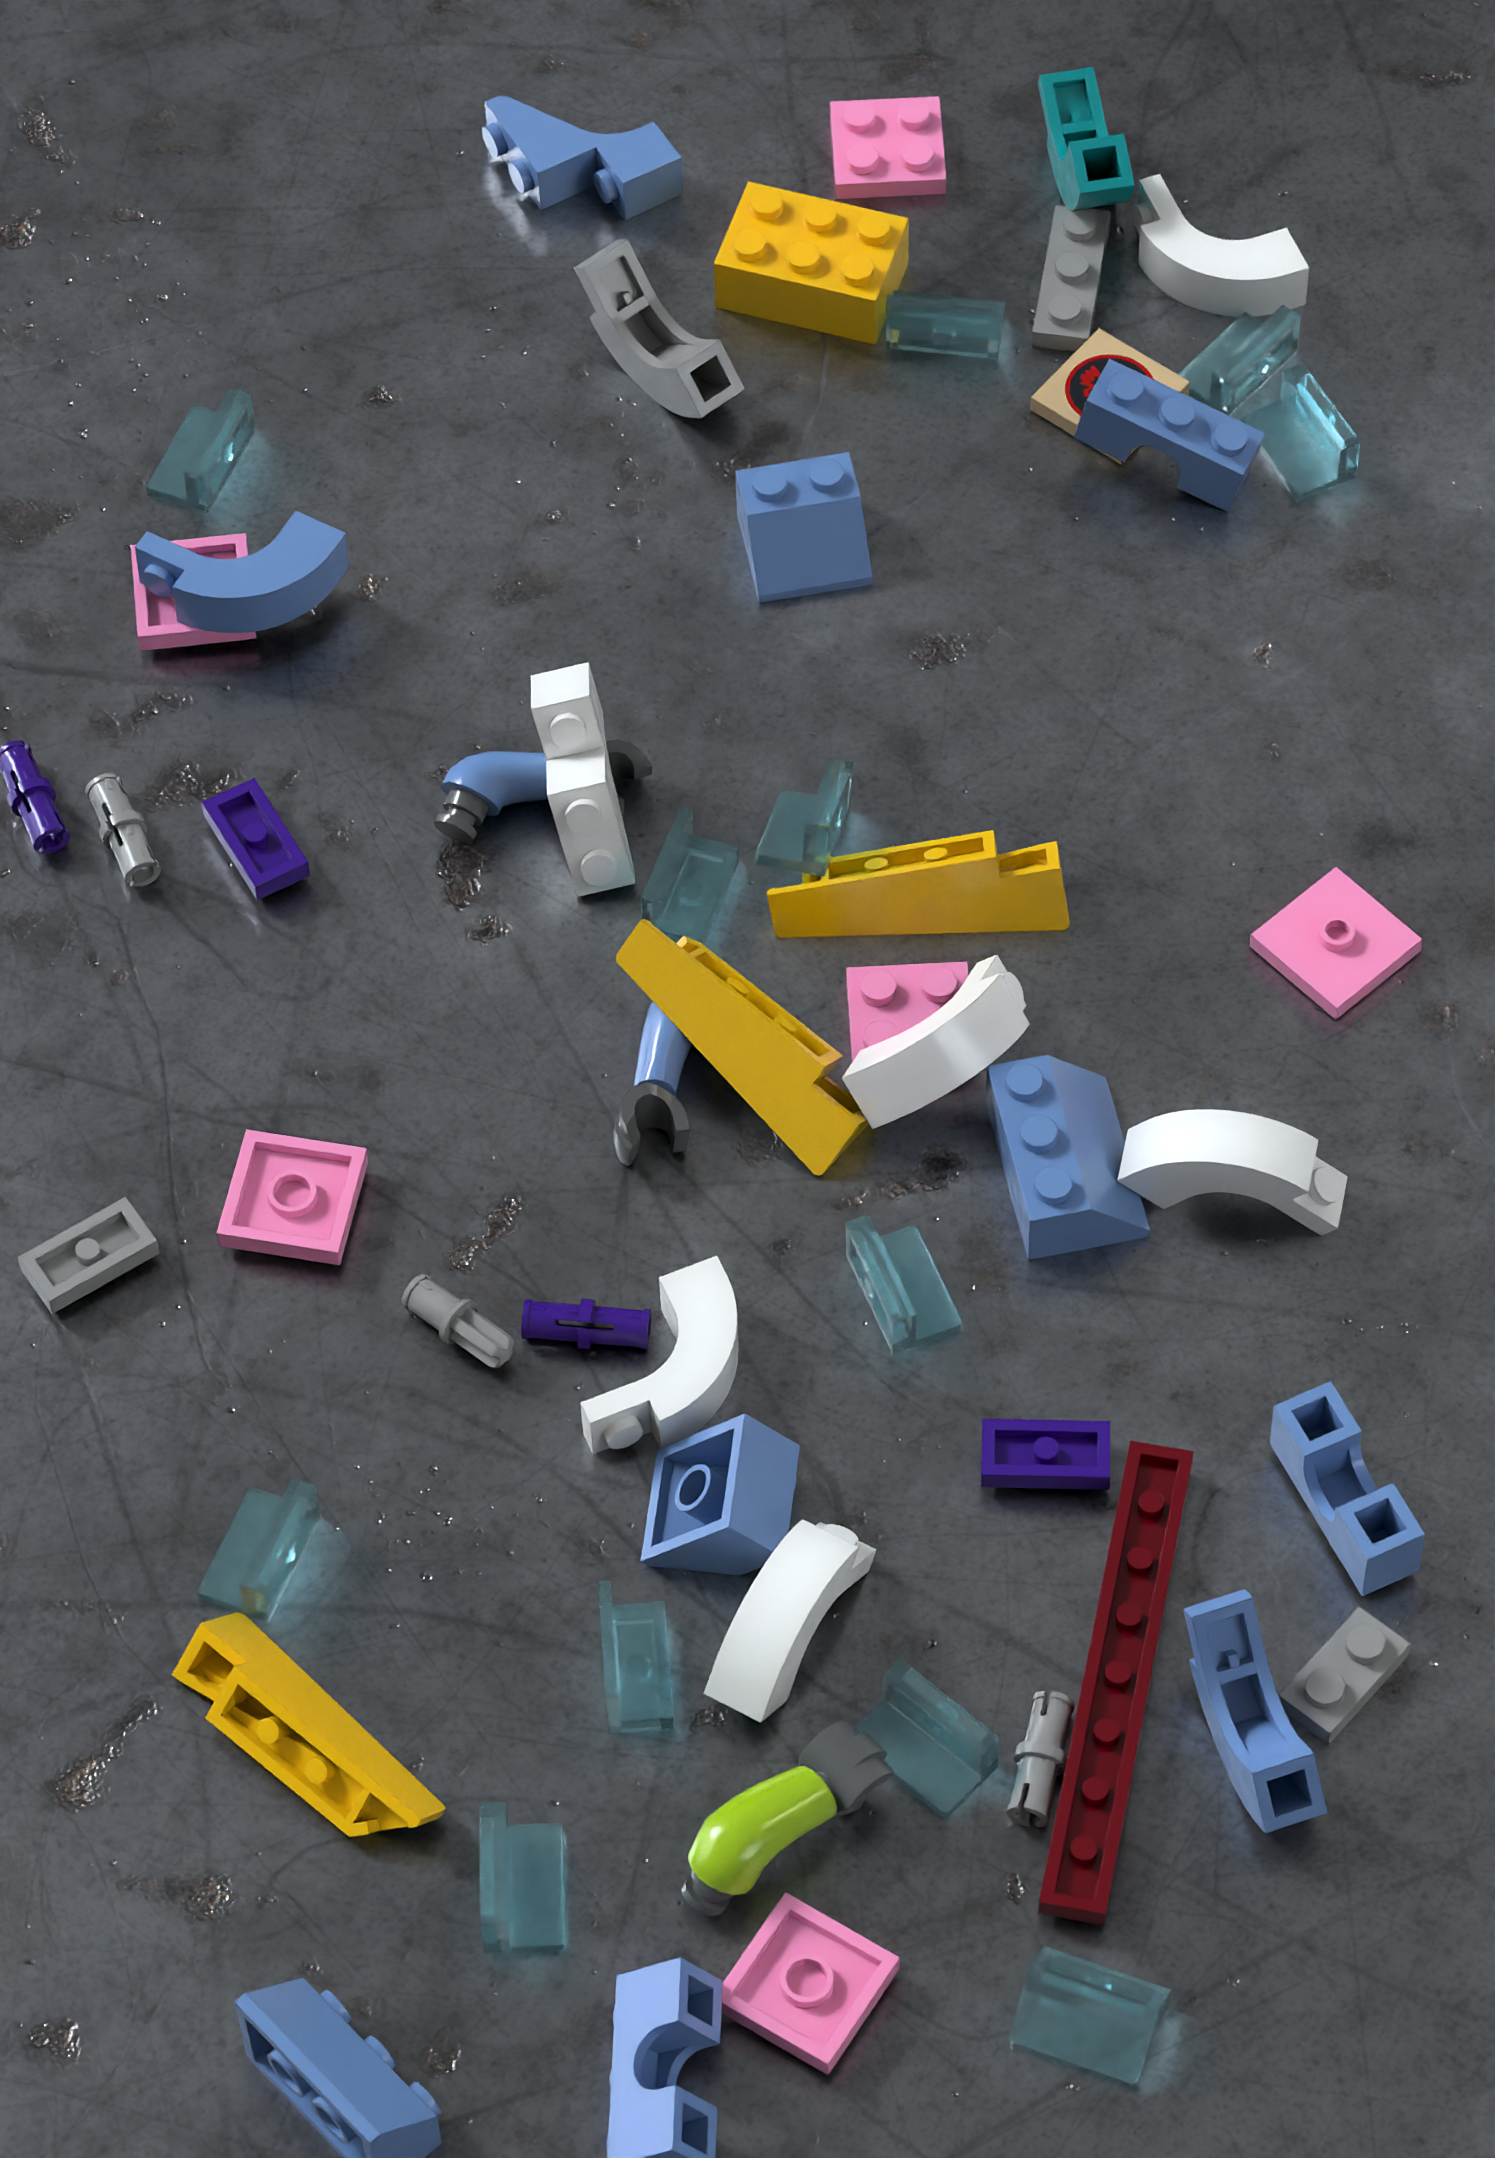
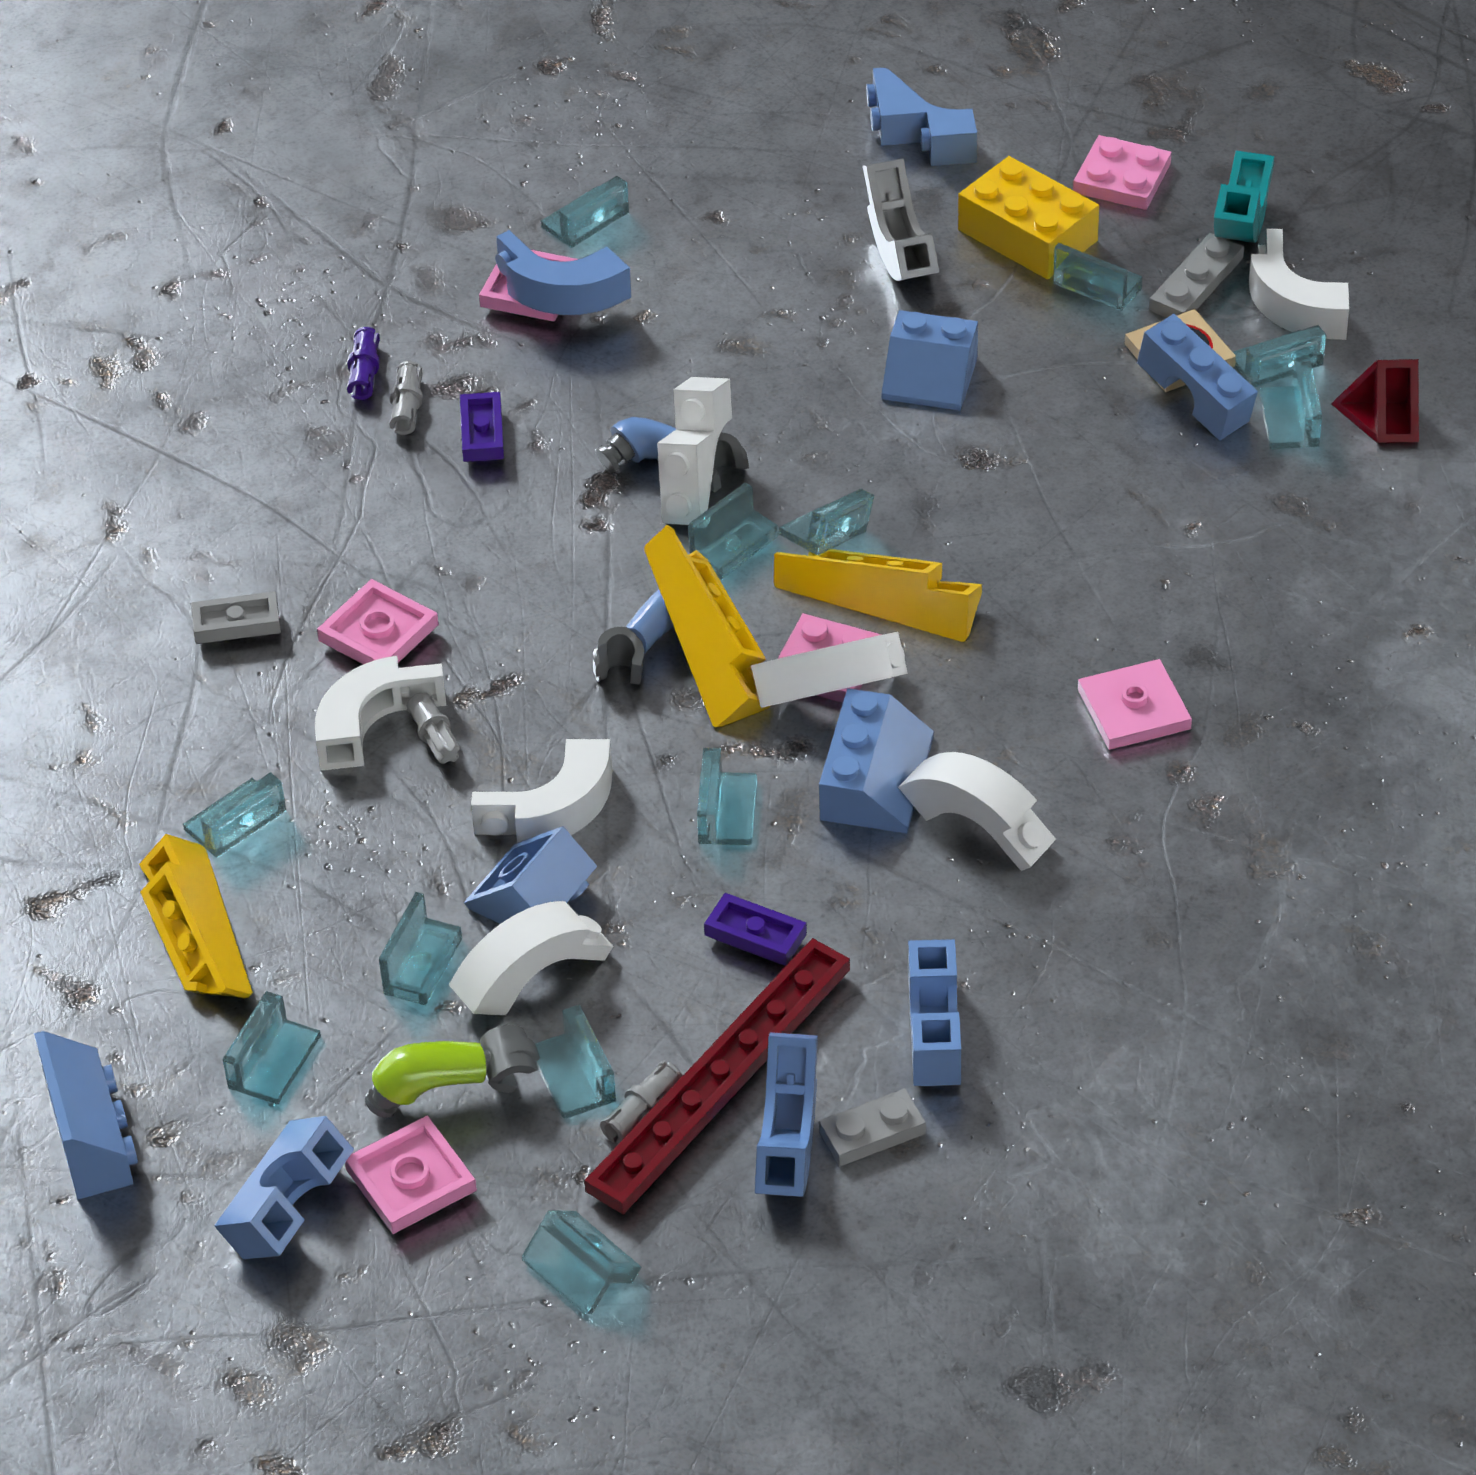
camera: 25 degrees right, 10 degrees down
dark purple pin [521,1299,652,1350] -> none
none -> white arch [315,656,447,771]
none -> dark red slope [1331,359,1419,443]

